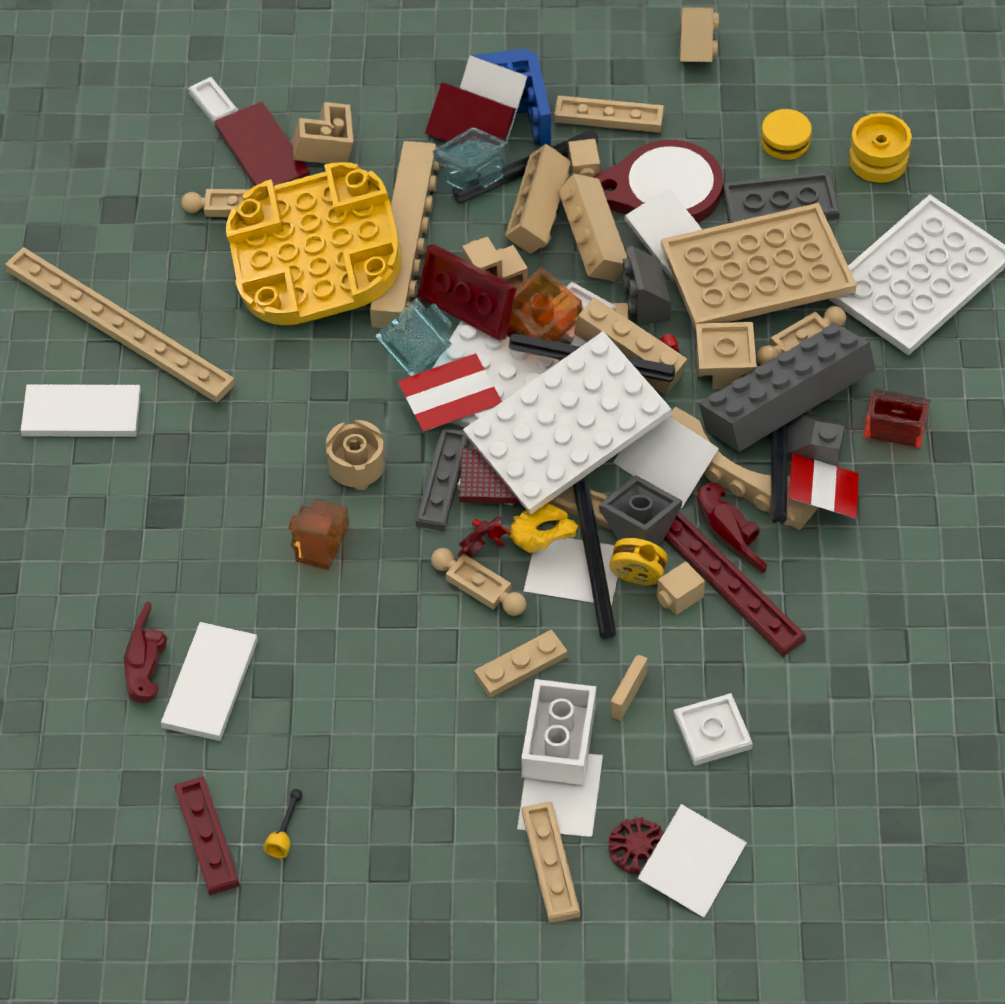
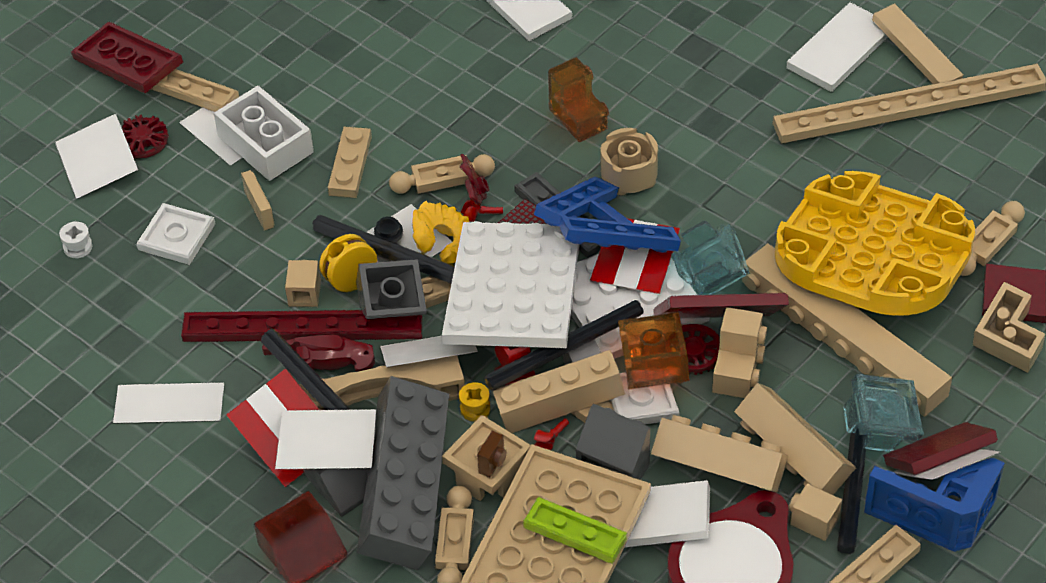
camera: 130 degrees right, 5 degrees down
none -> white wheel [59,221,92,258]
none -> dark red tile [71,22,184,93]
none -> white sticker [113,383,224,423]
none -> white sticker [275,409,376,469]
none -> black plate [374,217,403,243]
none -> yellow wheel [459,382,491,422]
none -> reddish brown plate [477,431,507,477]
none -> lime tile [523,497,627,564]
none -> blue plate [534,177,681,253]
none -> tan tile [872,4,963,84]

